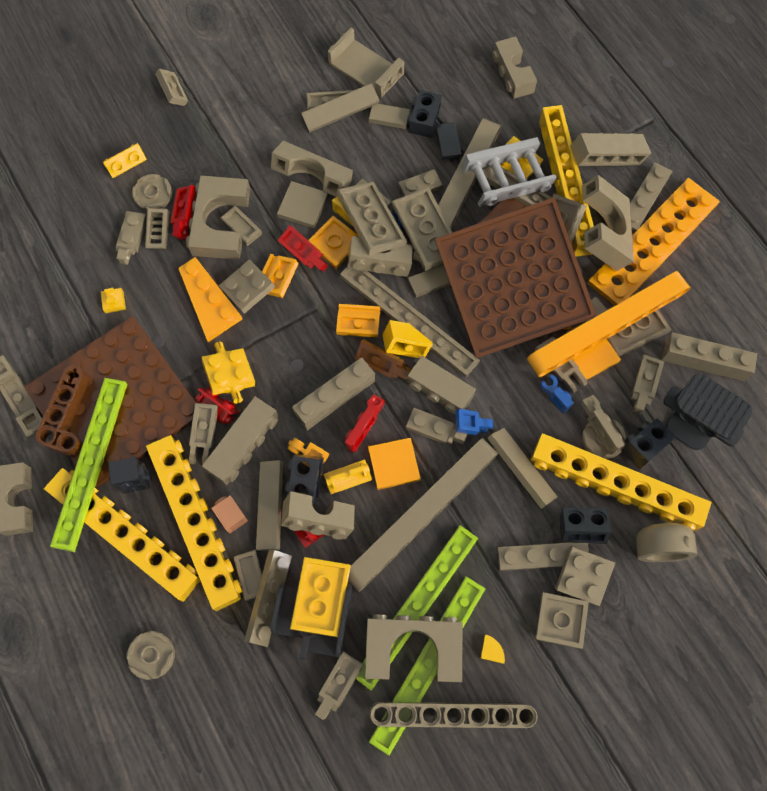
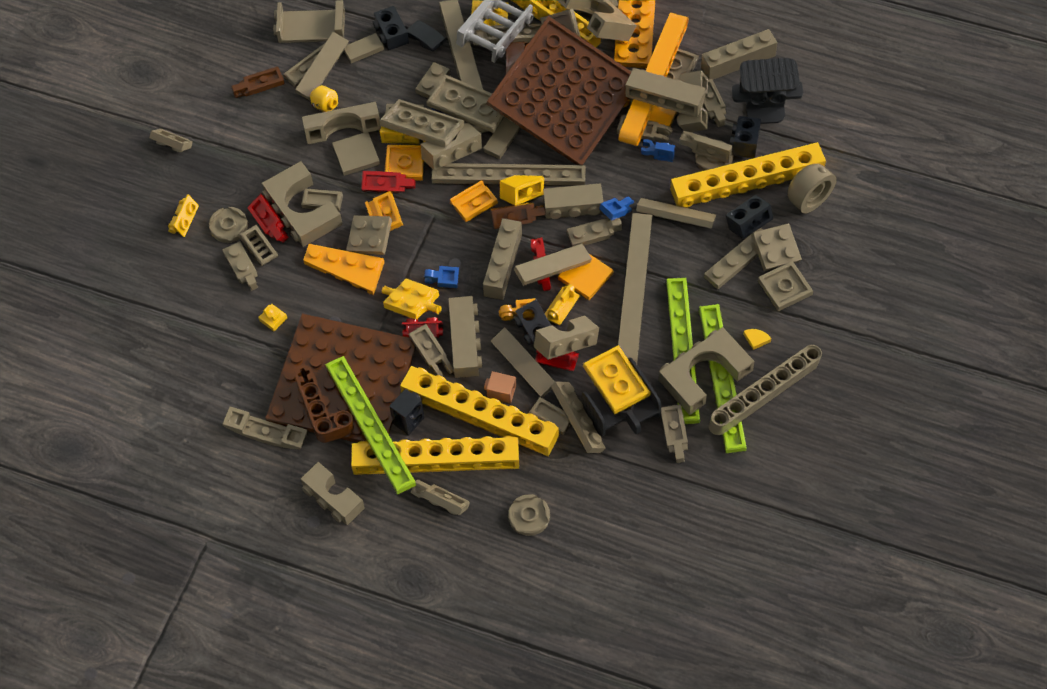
camera: 35 degrees left, 10 degrees down
none -> reddish brown hinge [231,67,285,98]
none -> yellow head [310,85,338,112]
none -> dark tan hinge [411,479,470,515]
none -> blue plate [424,266,459,288]
none -> dark tan tile [514,243,592,286]
none -> dark tan brick [626,68,706,117]
none -> dark tan arch [677,70,708,132]

